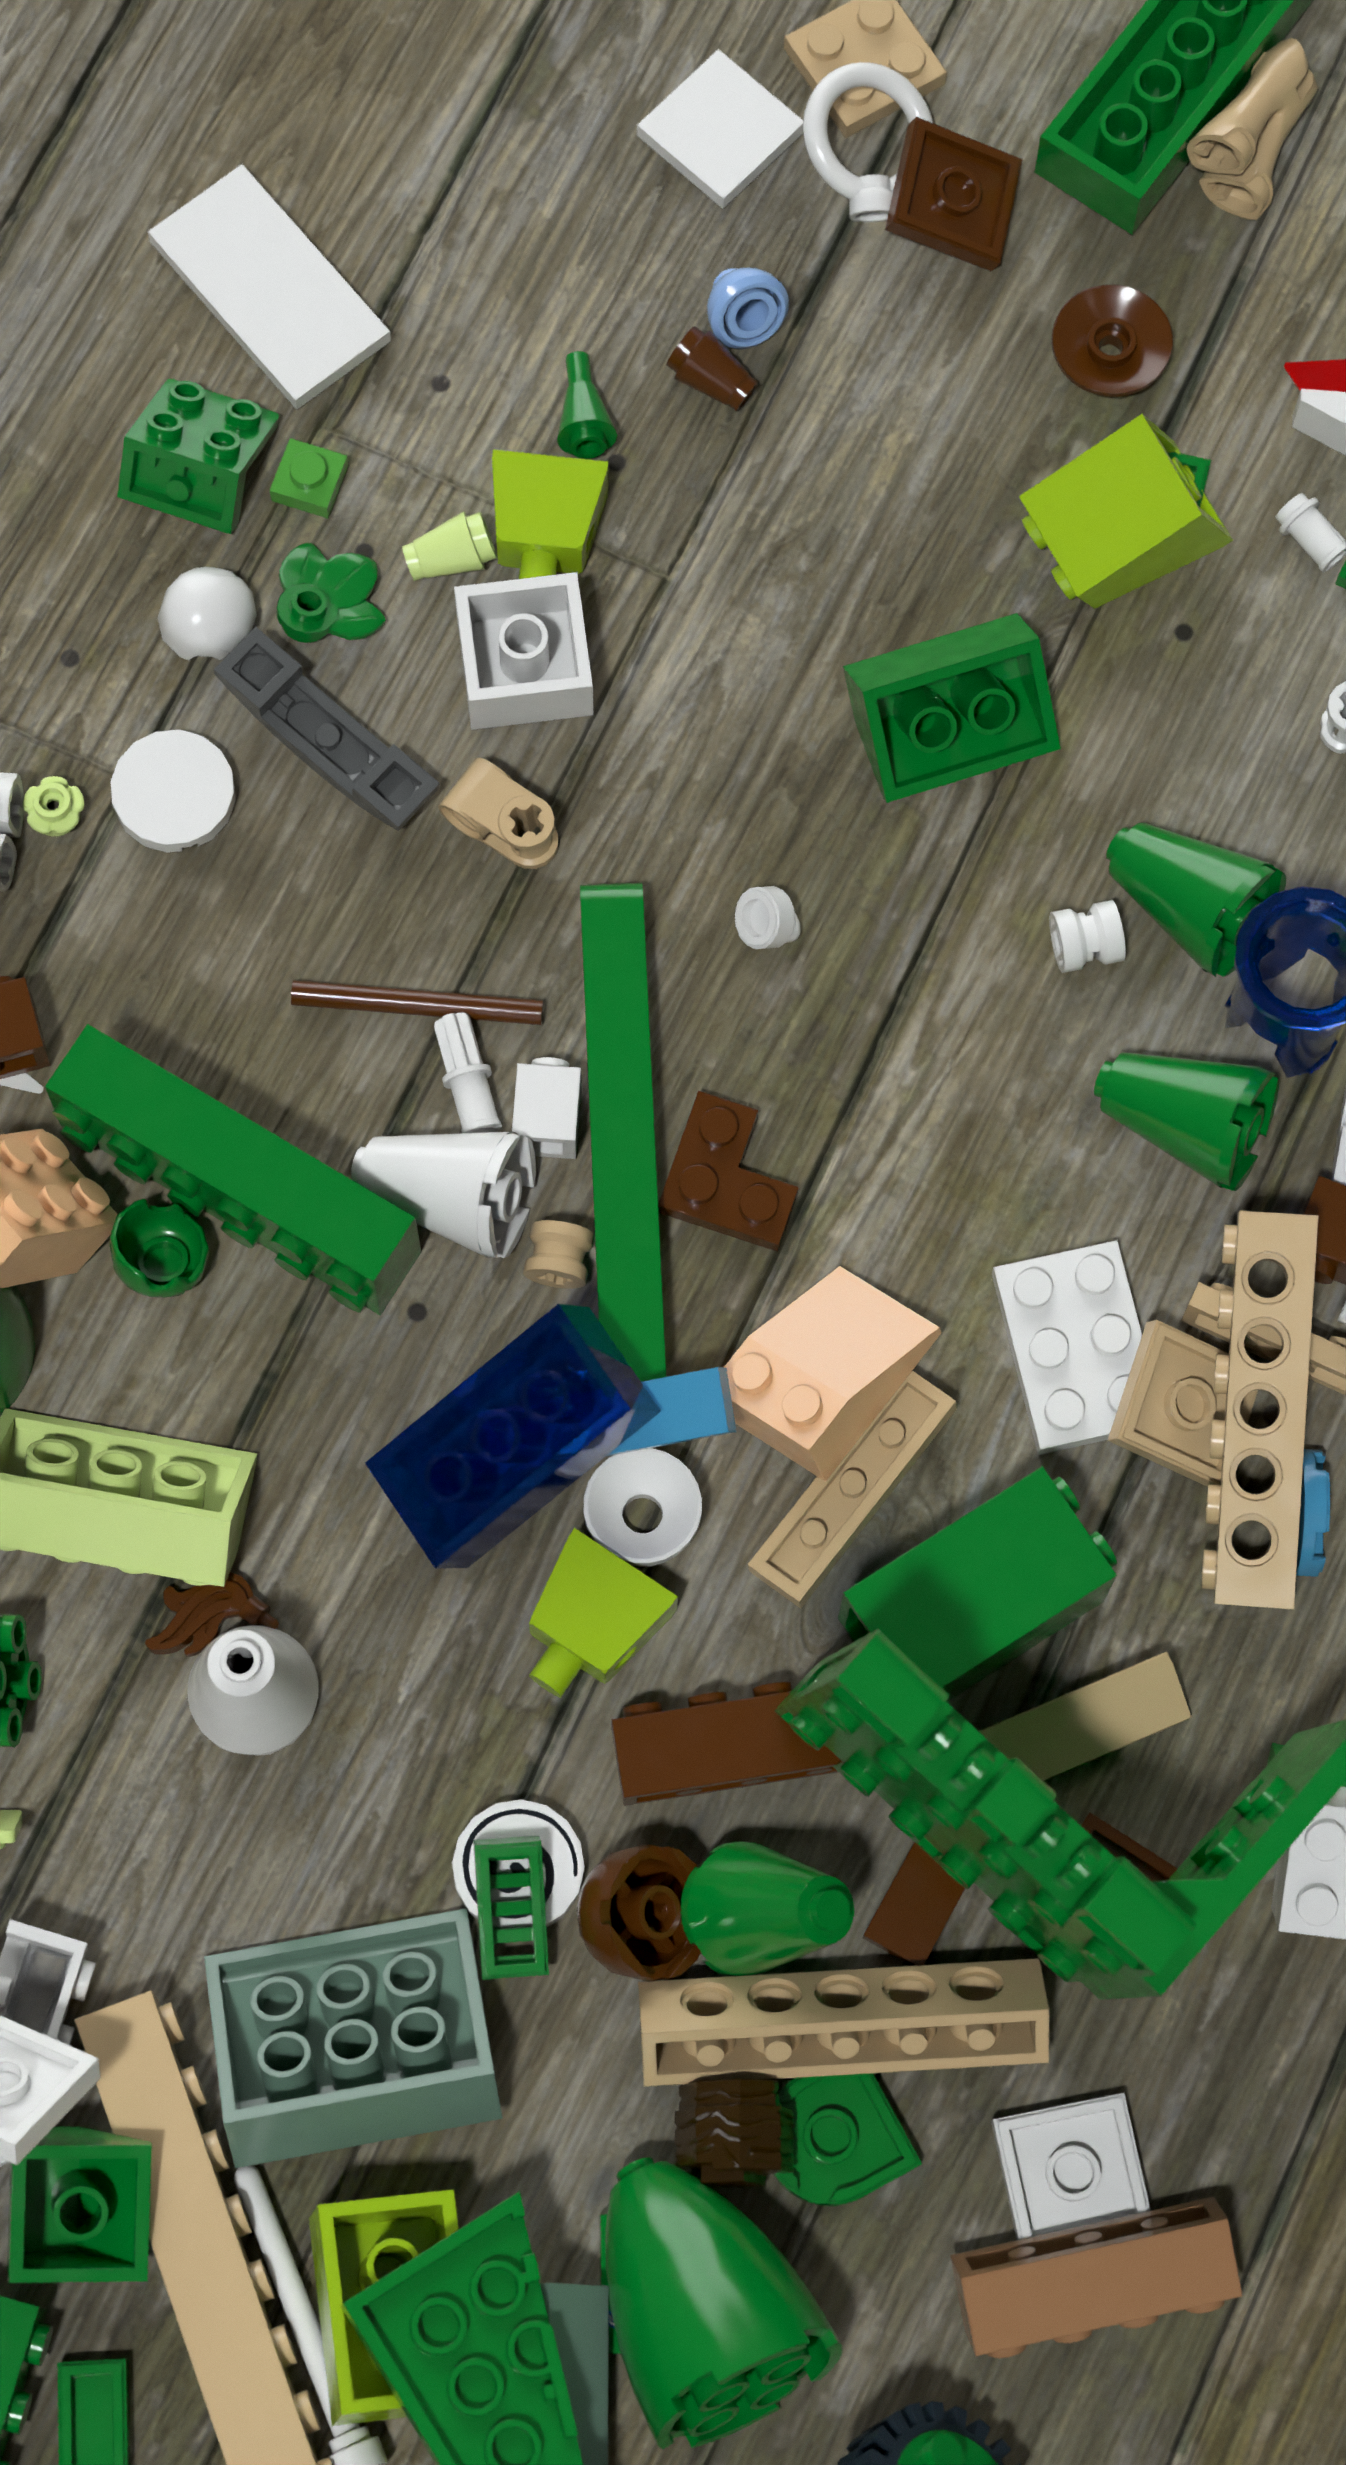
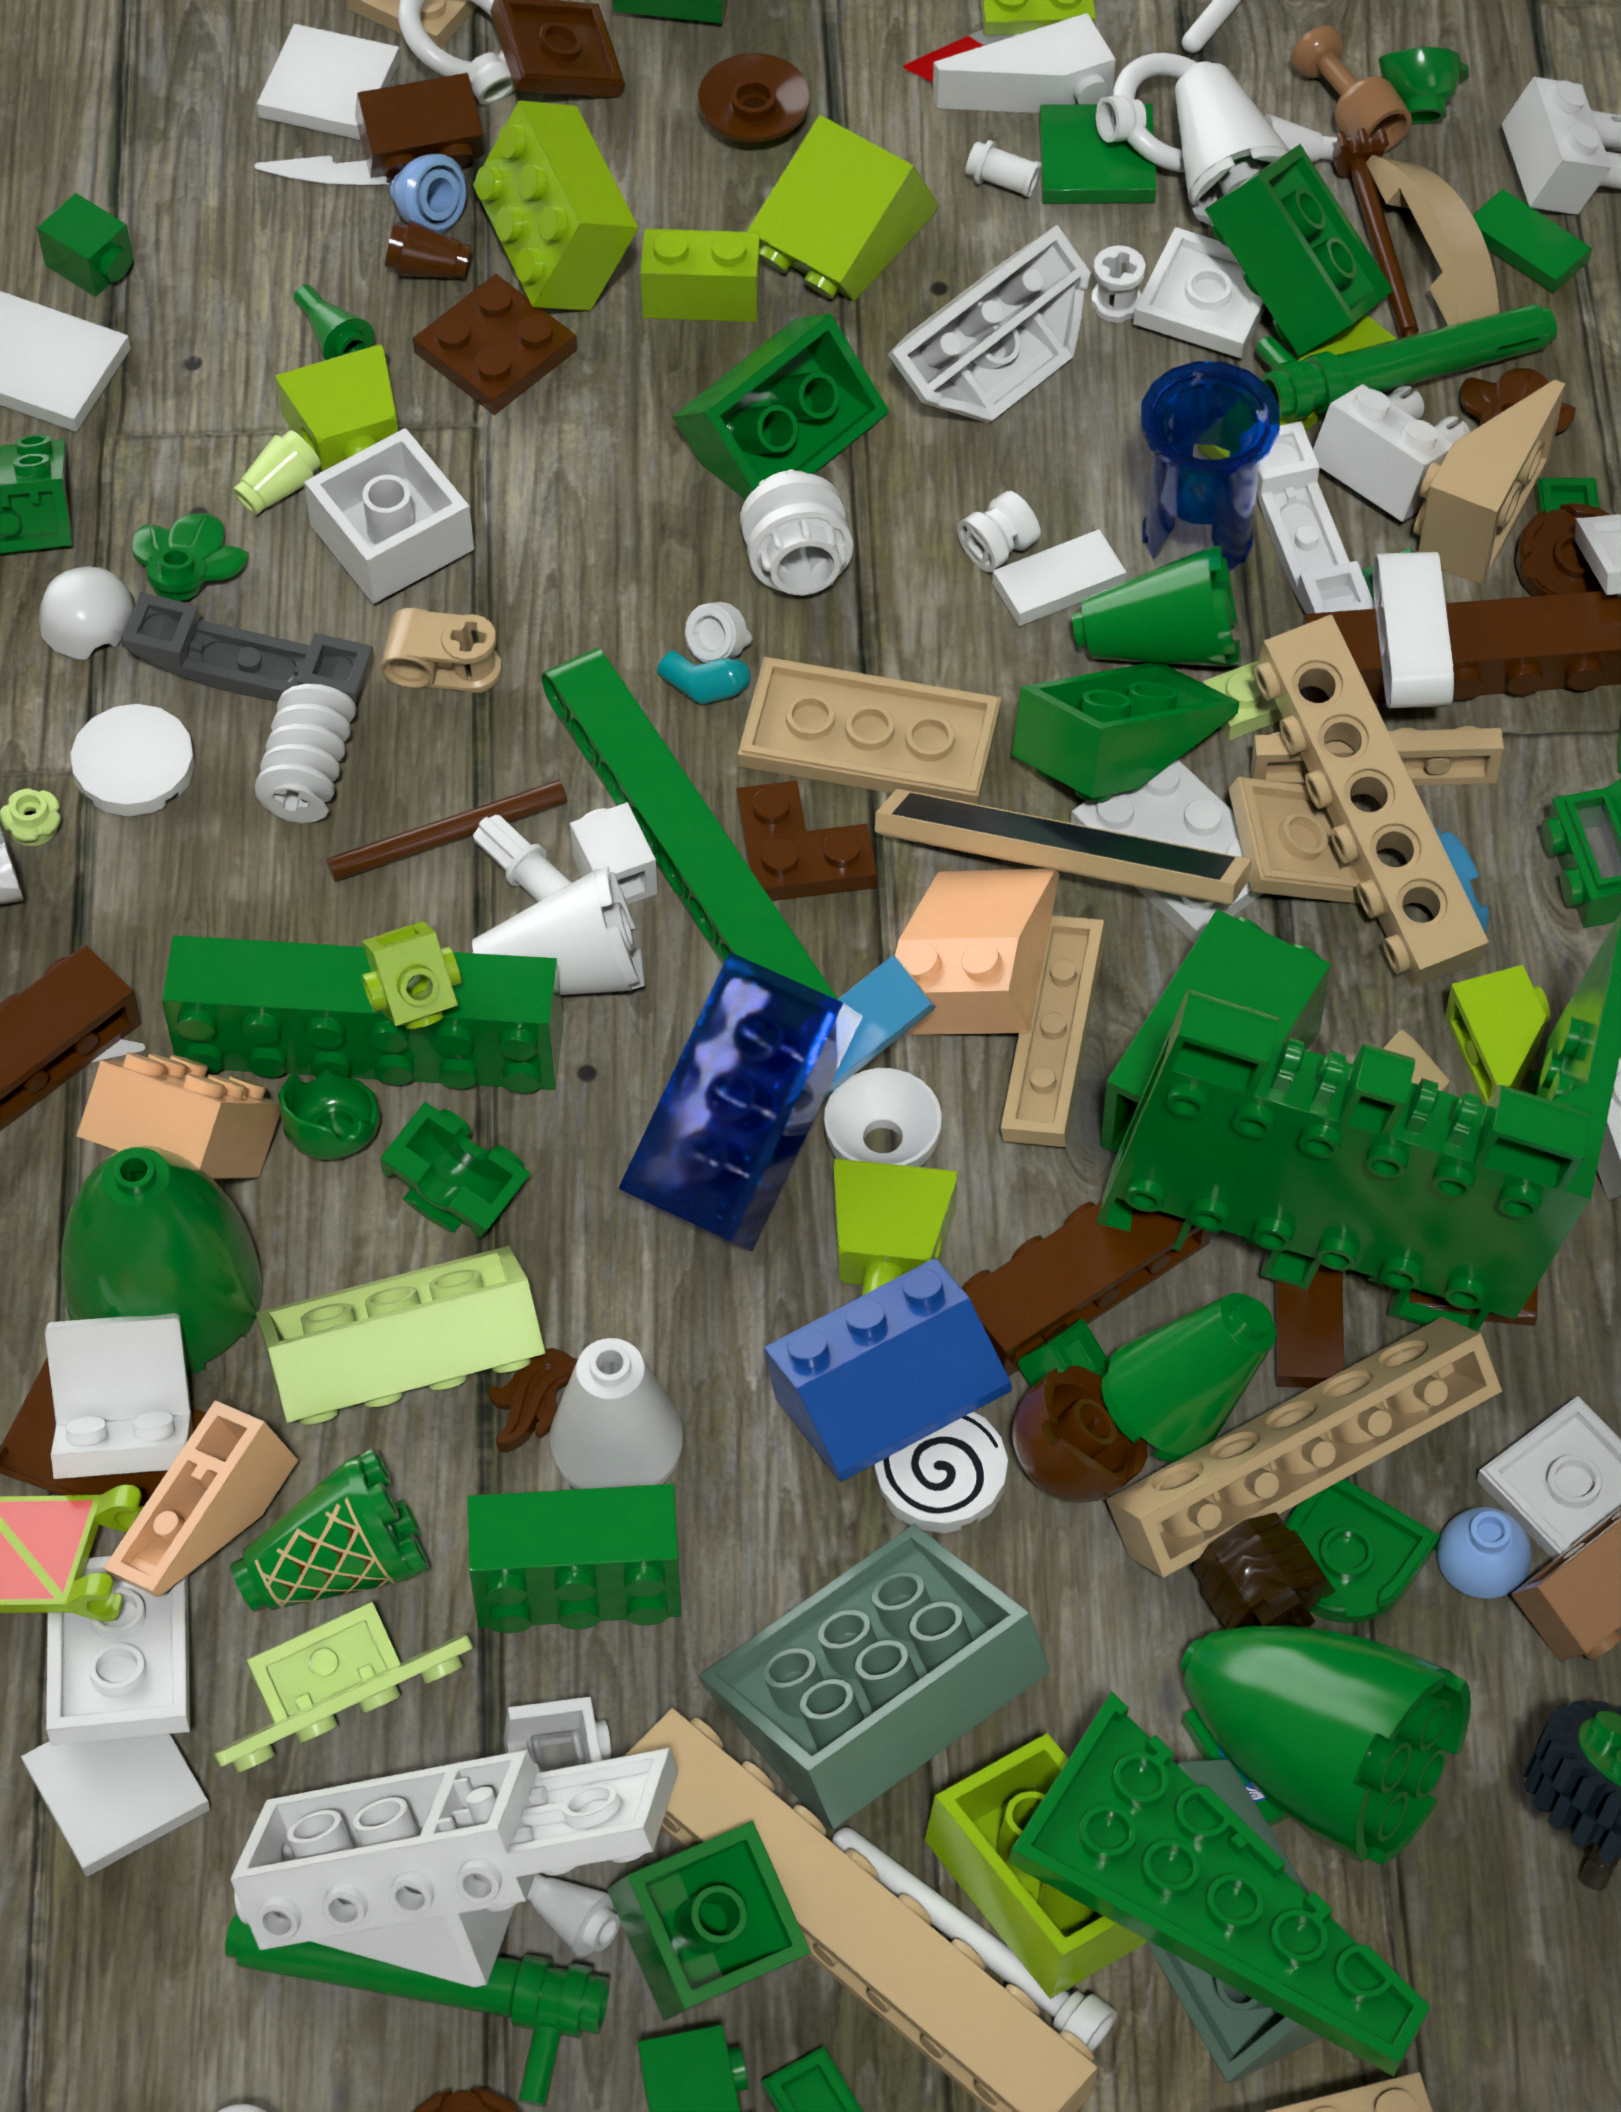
camera: 25 degrees left, 15 degrees down
bright green plate [269,438,349,519] -> none
green slope [473,1836,549,1980] -> none
tan wheel [523,1220,594,1289] -> none
green cone [1106,822,1286,977] -> none
none -> green brick [37,193,134,297]
none -> white sticker [254,156,392,185]
none -> white piece [254,684,356,823]
none -> reddish brown brick [355,73,484,179]
none -> lime brick [362,920,461,1029]
none -> green cylinder [380,1101,531,1238]
none -> reddish brown plate [412,273,577,416]
none -> green brick [467,1484,682,1634]
none -> lime brick [473,100,639,311]
none -> lime brick [640,229,760,322]
none -> teal arm [657,650,751,704]
none -> tan tile [738,657,1002,805]
none -> white piece [740,469,853,596]
none -> blue slope [764,1258,1012,1482]
none -> tile [875,789,1252,905]
none -> white wedge [888,225,1091,423]
none -> white tile [992,529,1127,626]
none -> green slope [1012,662,1240,801]
none -> green slope [1018,1318,1110,1388]
none -> yellowish green plate [1203,661,1283,740]
none -> light blue brick [1437,1507,1532,1599]
none -> lime slope [1445,965,1550,1105]

